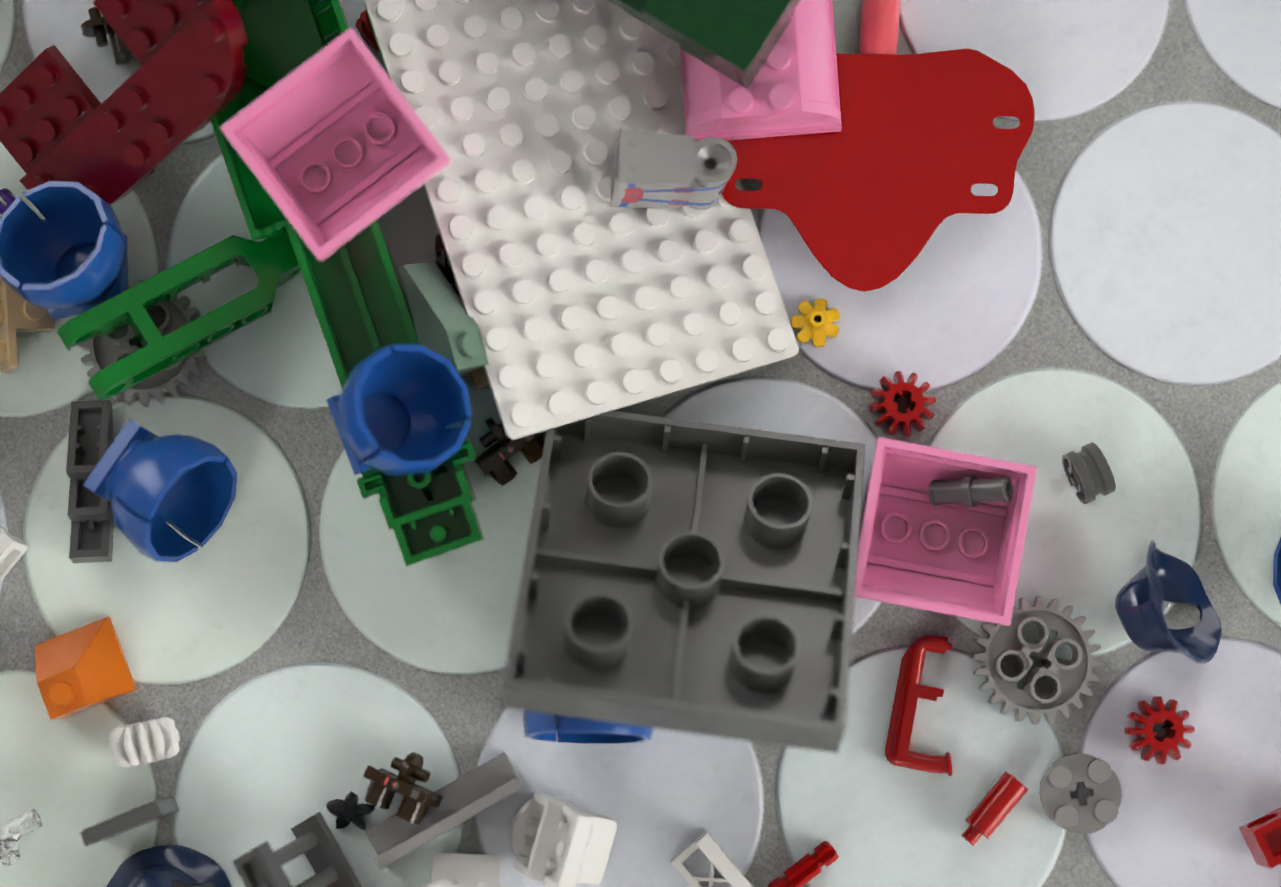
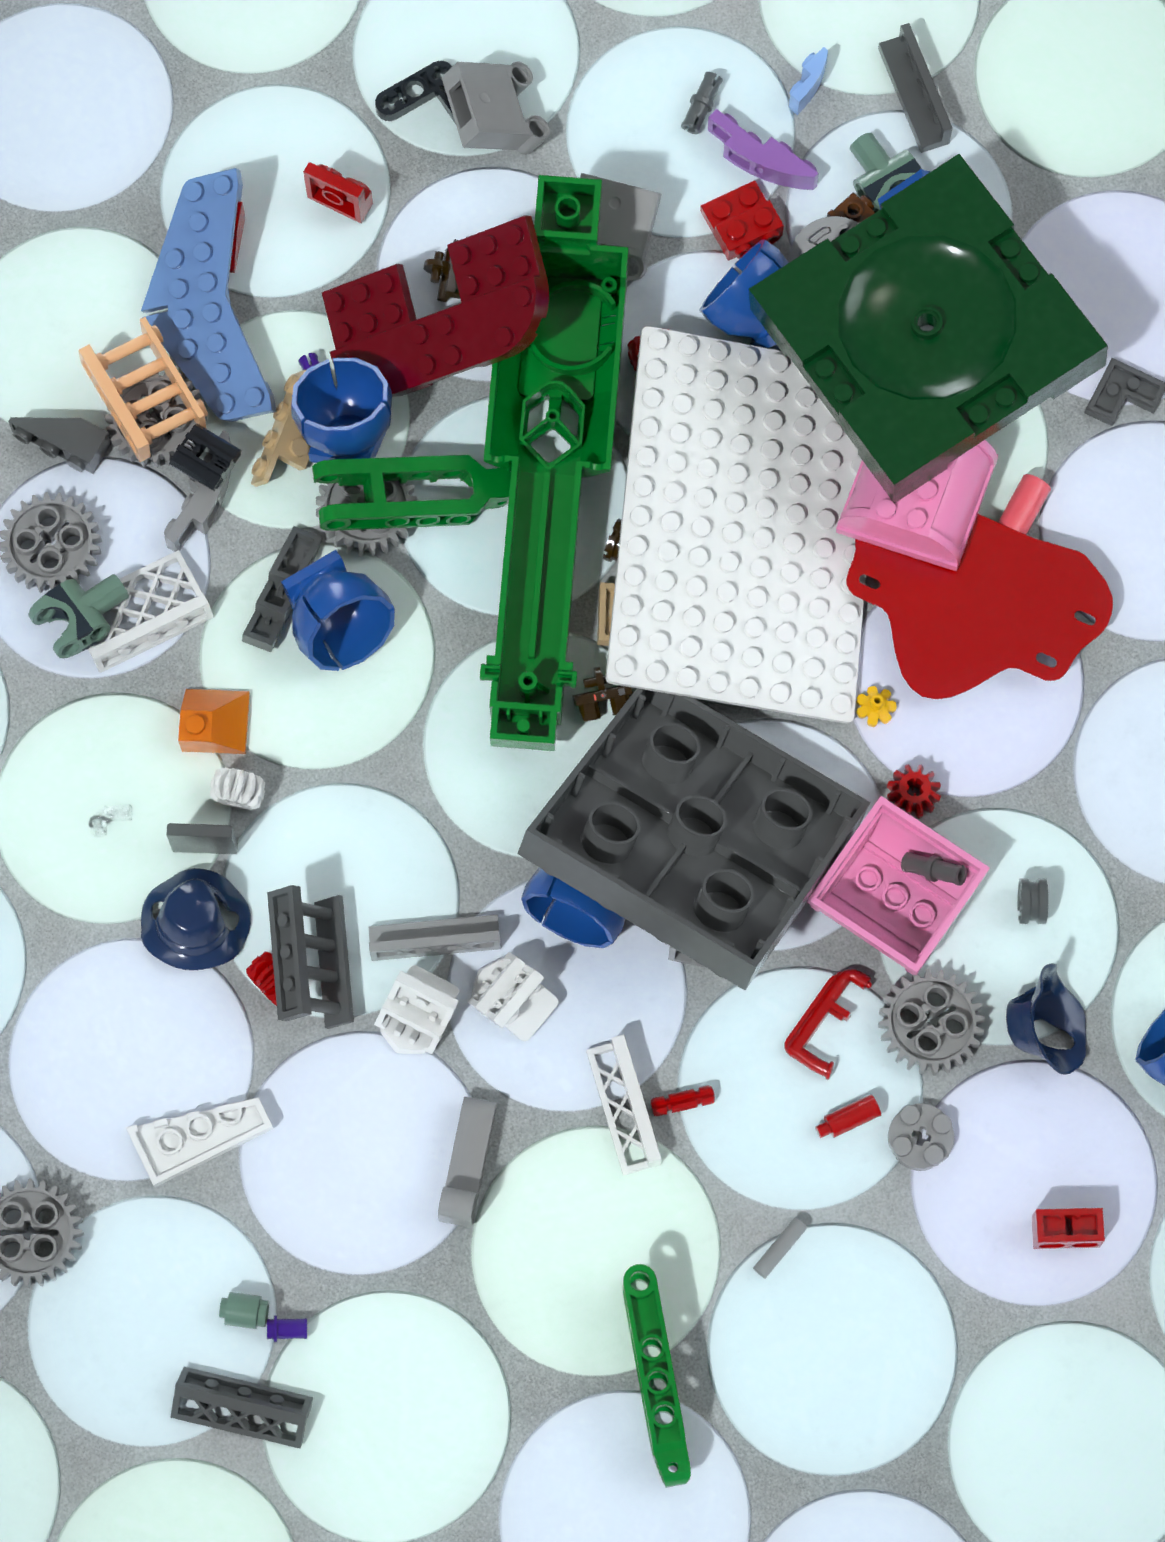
camera: 25 degrees right, 10 degrees down
bright pink container [220,27,452,261] -> none
black plant [326,791,375,831] -> none
blue plate [327,345,472,475] -> none
dark brown hips [363,752,443,824] -> none
sand green slope [399,261,489,377] -> none
light grey piece [610,128,737,210] -> none
red gear [1124,696,1195,764] -> none

